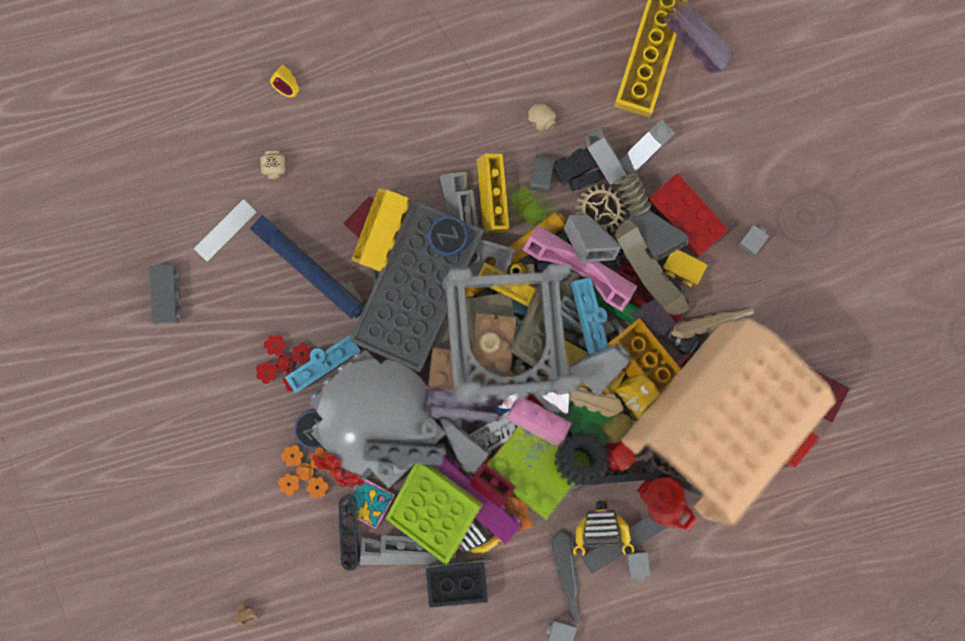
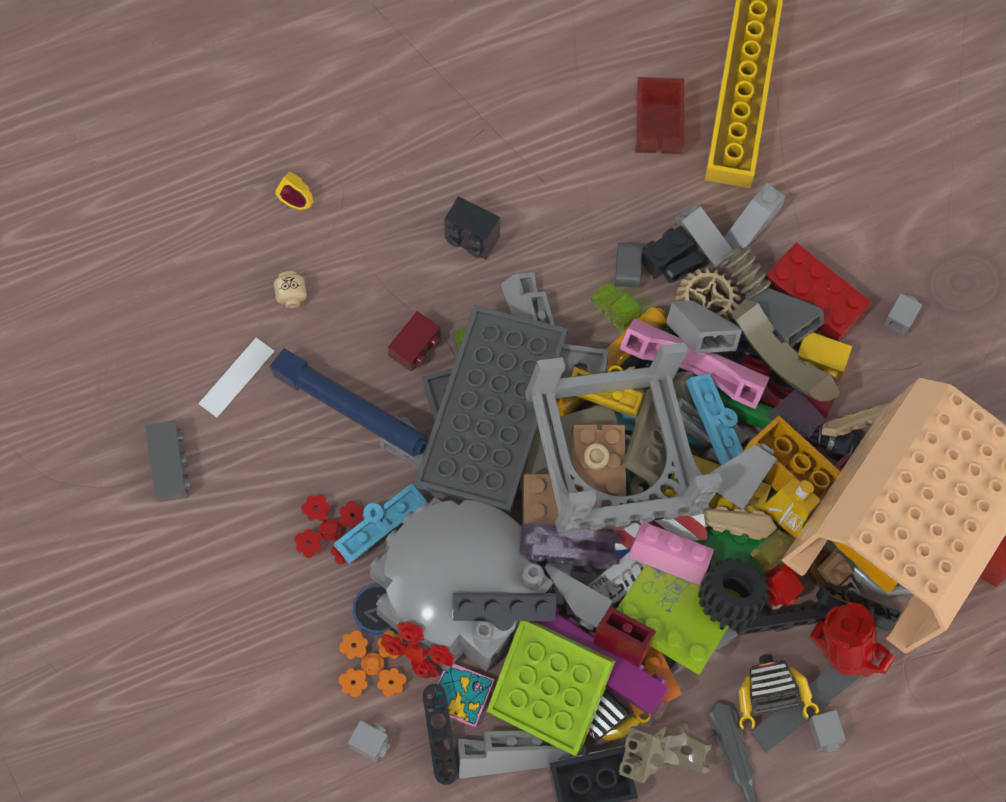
camera: 10 degrees left, 15 degrees down
yellow brick [351,188,409,271] -> none
black tile [428,216,468,256] -> none
yellow brick [477,154,509,234] -> none
tan head [528,103,556,132] -> none
clear purple brick [664,1,735,73] -> none
none -> light grey brick [348,720,390,762]
none -> black brick [444,196,501,260]
none -> dark tan hips [619,722,712,783]
none -> clear red piece [635,77,684,154]

